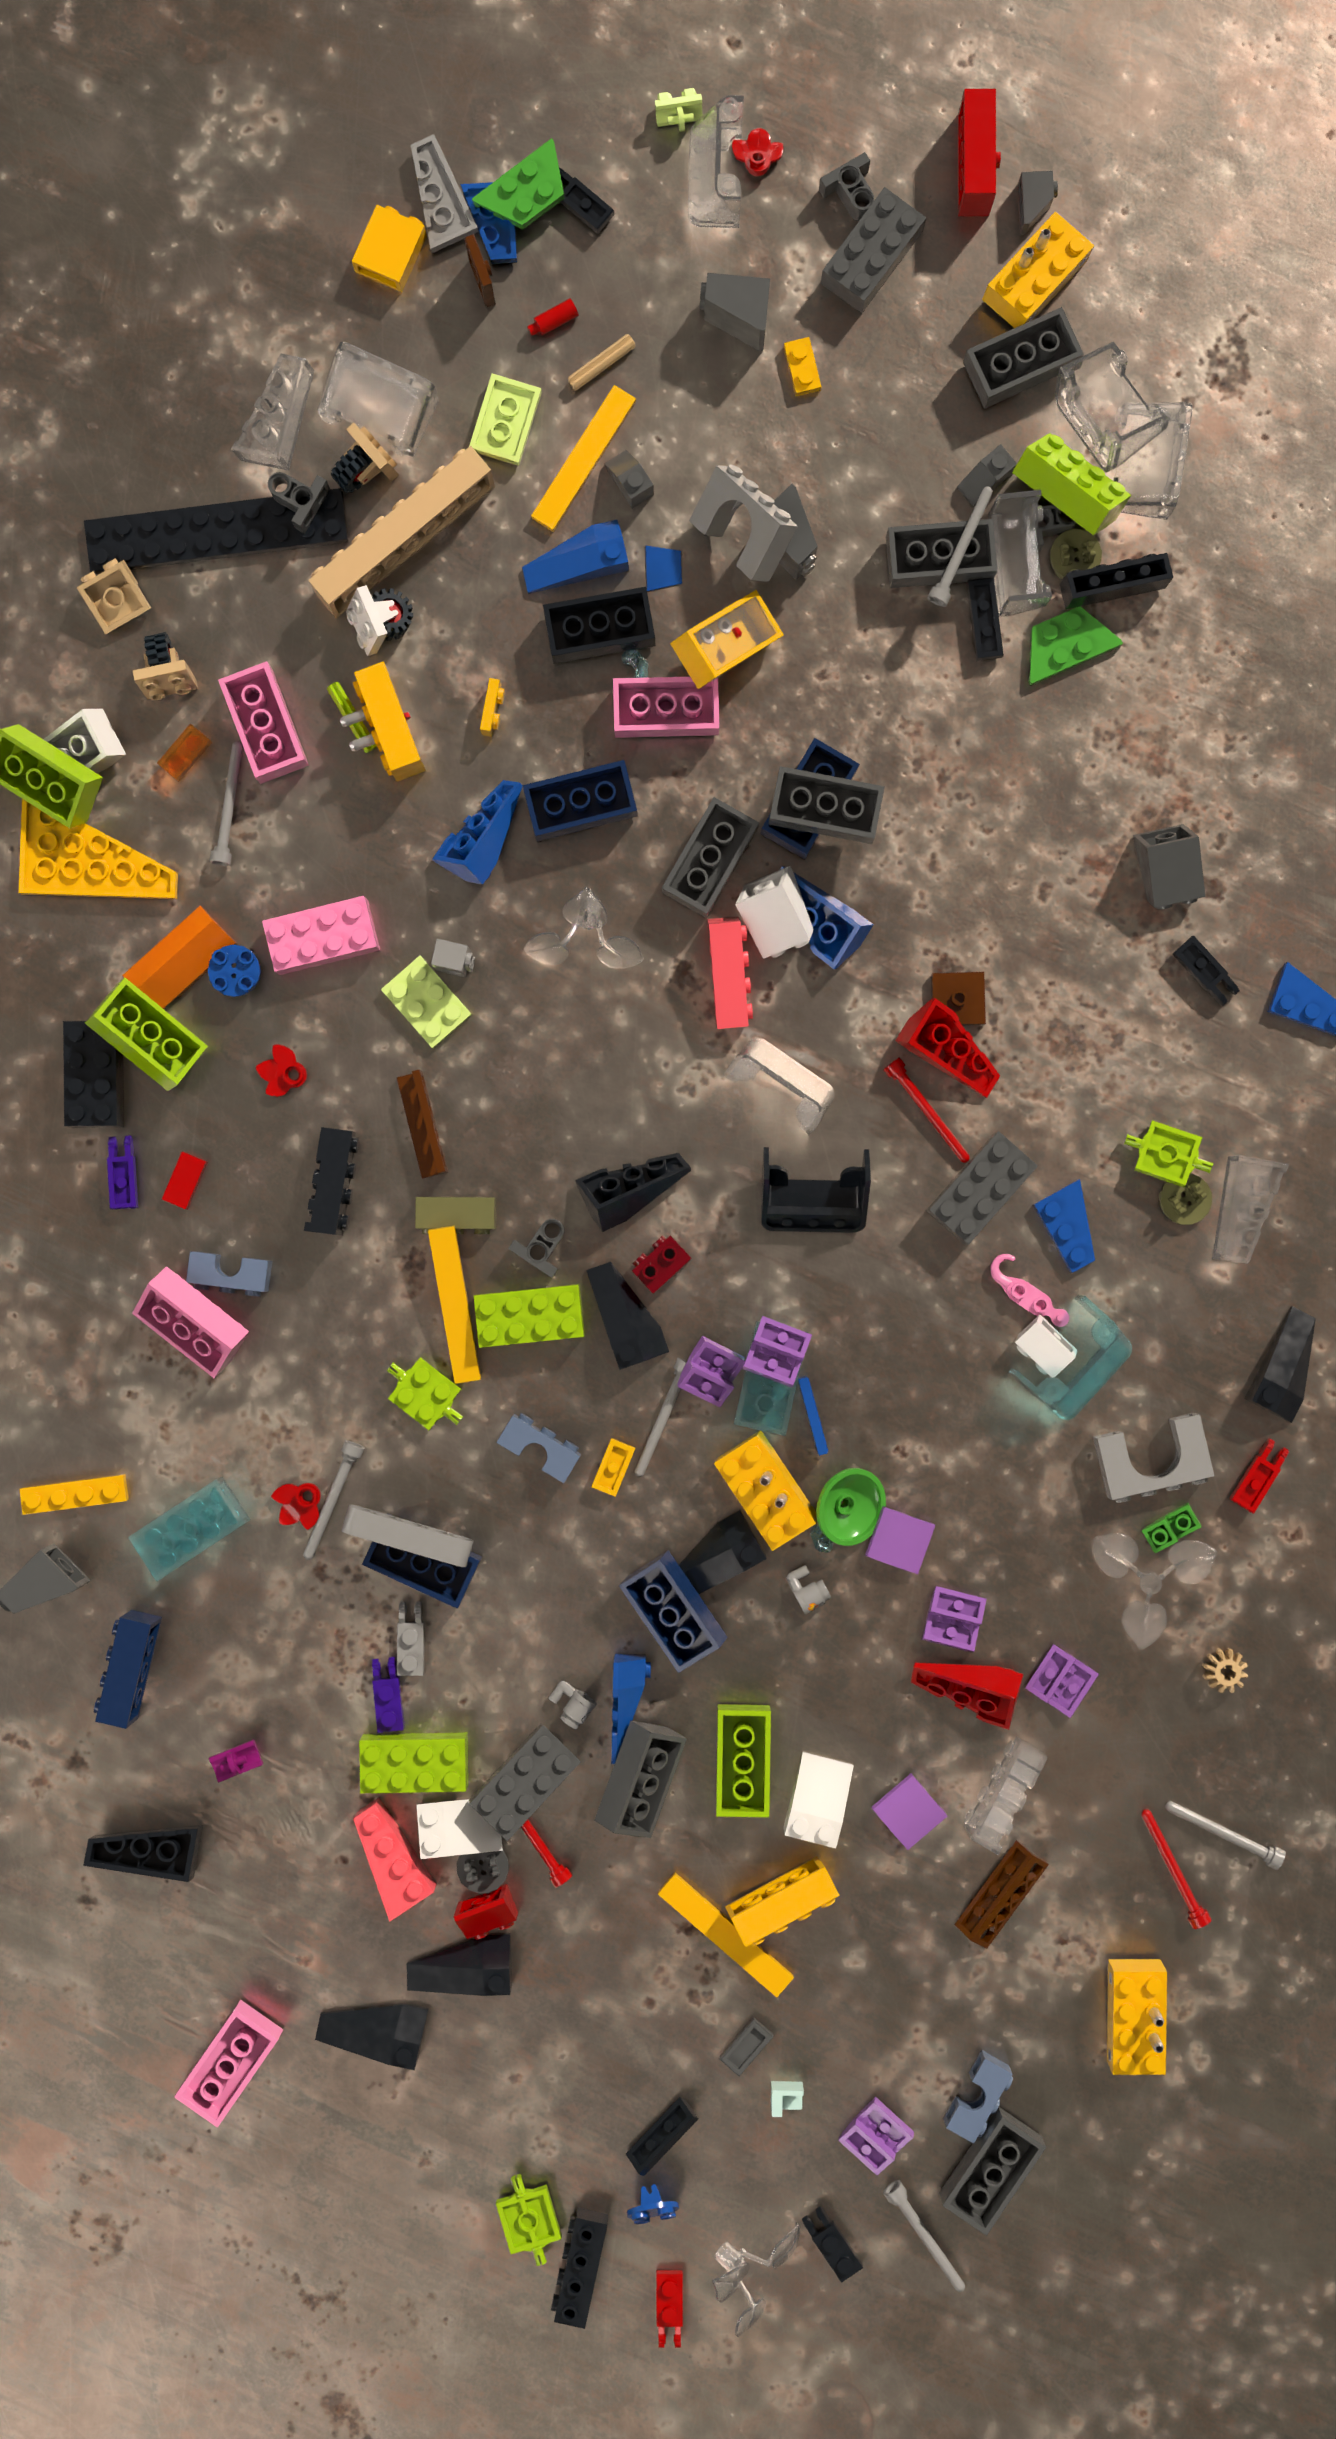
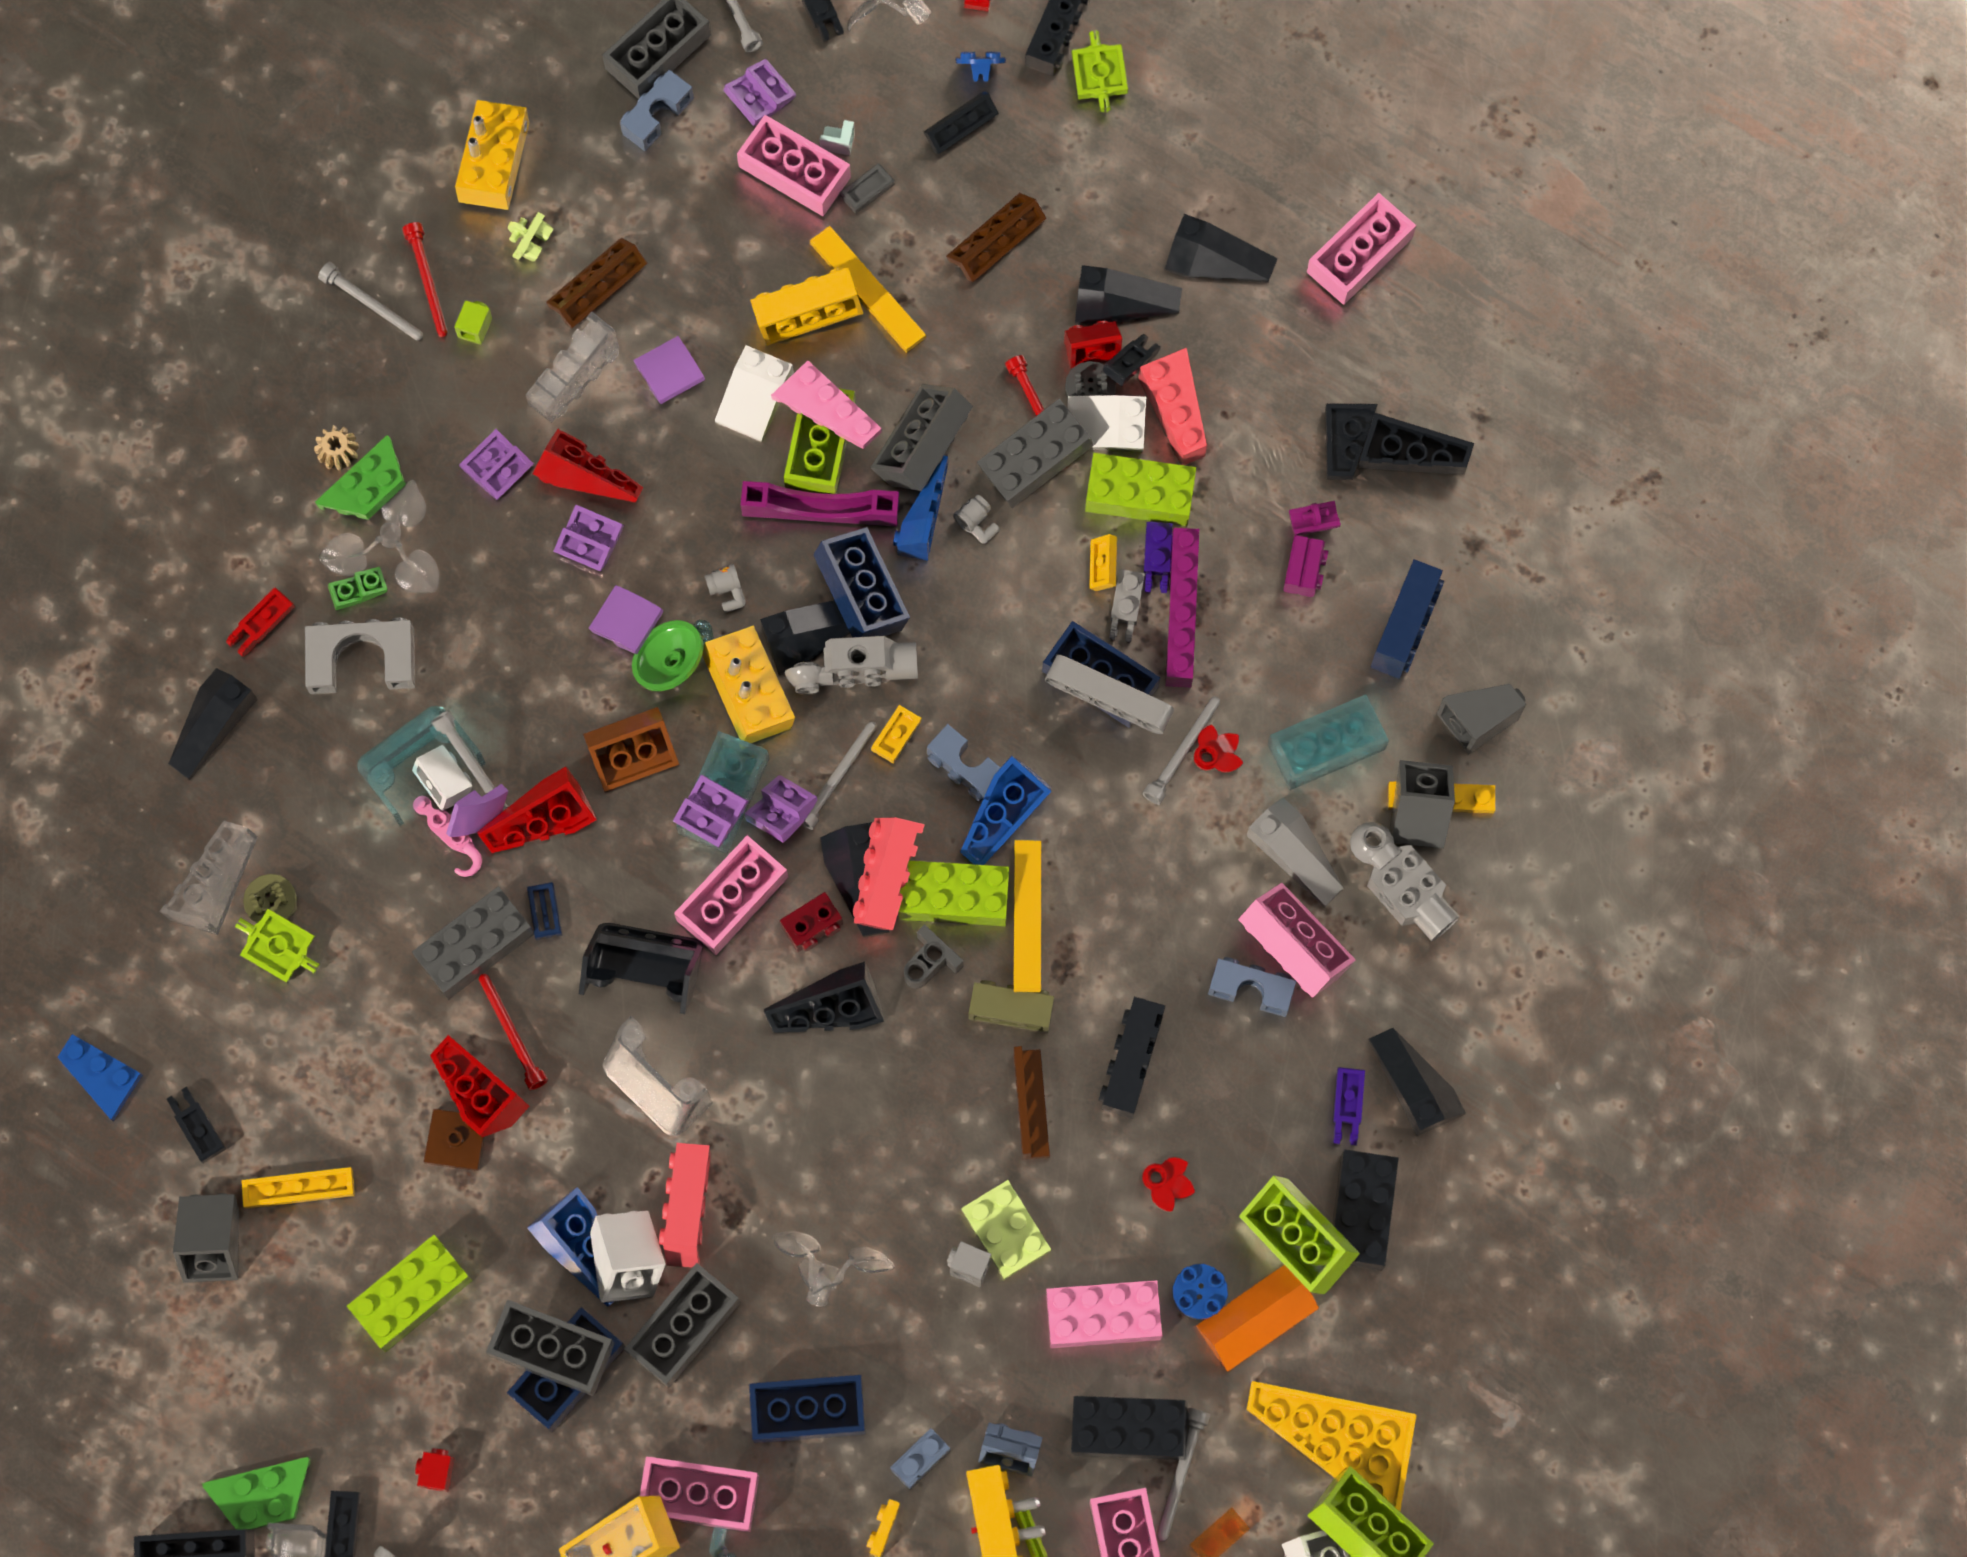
camera: 175 degrees left, 15 degrees down
red tile [162,1151,208,1210] -> none
lime plate [387,1357,463,1430] -> none
blue wedge [432,780,523,884] -> none
blue tile [797,1376,829,1456] -> none
blue wing [1033,1179,1095,1273] -> none
none -> yellow plate [242,1167,355,1209]
none -> bright green wing [315,435,406,520]
none -> lime brick [347,1235,472,1352]
none -> red brick [415,1448,455,1492]
none -> light grey piece [431,710,508,812]
none -> medium lavender slope [446,784,508,837]
none -> lime brick [454,300,492,345]
none -> red wedge [477,766,597,853]
none -> yellowish green hips [507,212,553,262]
none -> dark blue tile [527,882,562,940]
none -> dark orange slope [583,707,679,792]
none -> bright pink brick [674,835,788,955]
none -> bright pink brick [737,115,851,216]
none -> magenta arch [740,481,900,527]
none -> bright pink wing [771,361,882,449]
none -> light grey brick [785,636,918,695]
none -> coral wedge [853,817,925,930]
none -> sand blue brick [890,1428,950,1490]
none -> reddish brown fence [946,193,1047,282]
none -> blue wedge [960,756,1051,865]
none -> sand blue brick [978,1423,1043,1477]
none -> black brick [1071,1396,1188,1460]
none -> yellow plate [1090,534,1117,591]
none -> black hinge [1102,334,1161,386]
none -> magenta arch [1165,527,1200,688]
none -> light grey wedge [1247,798,1343,907]
none -> magenta brick [1283,535,1328,597]
none -> black wing [1325,403,1378,480]
none -> light grey brick [1350,822,1460,942]
none -> black wedge [1368,1028,1466,1136]
none -> dark grey slope [1390,760,1455,848]

